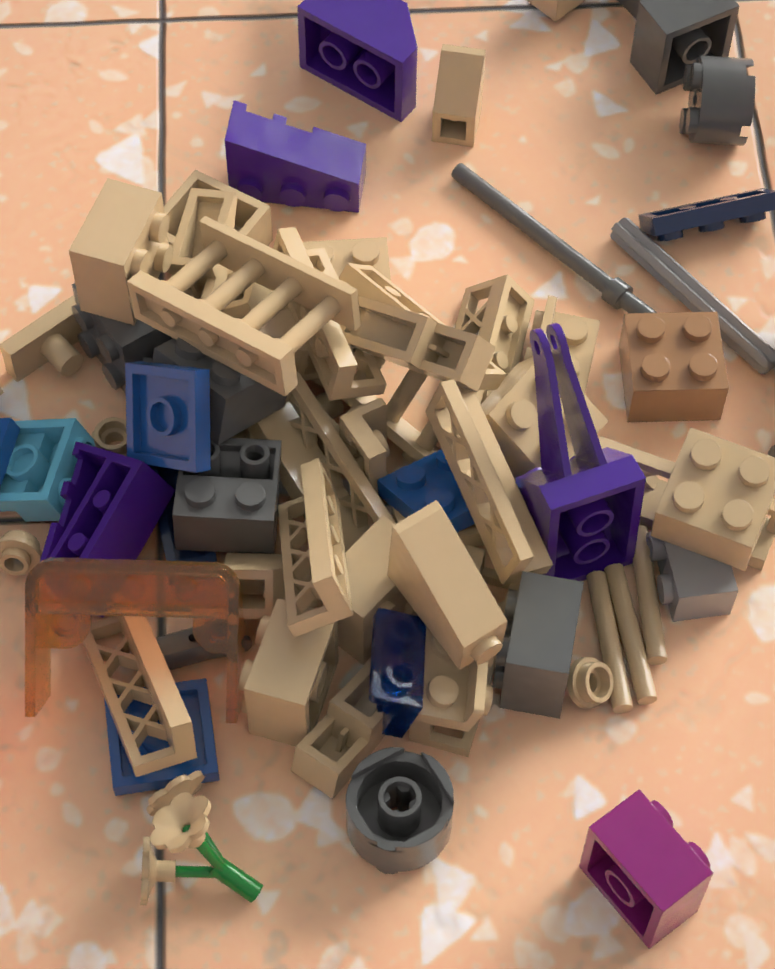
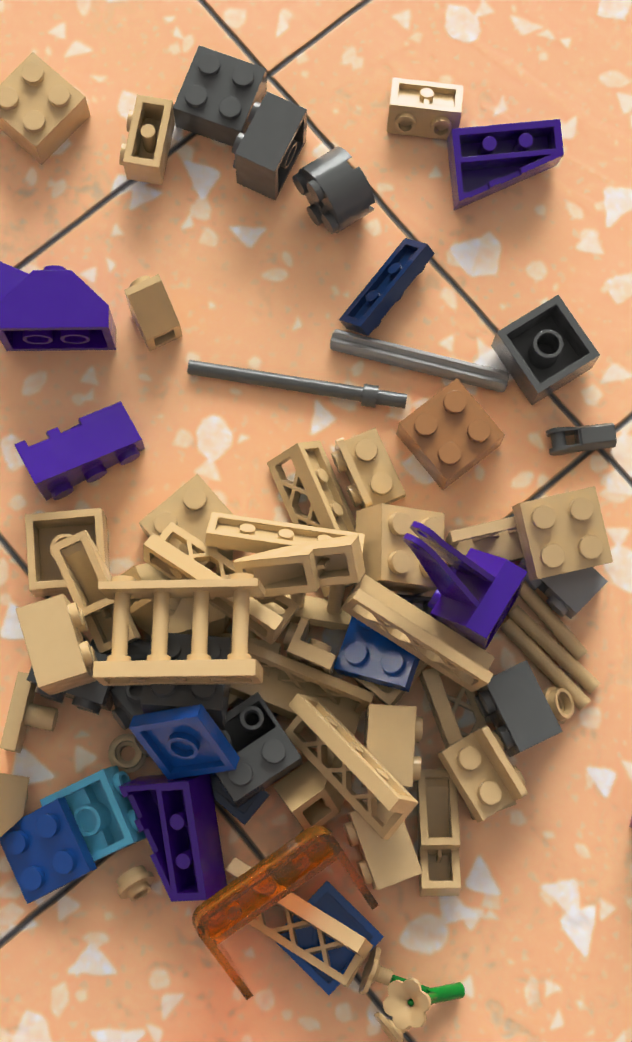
camera: 40 degrees left, 20 degrees up
dark grey brick [346,747,454,874] -> none
clear blue bracket [369,608,426,738] -> none
tan slope [387,500,507,670] -> none

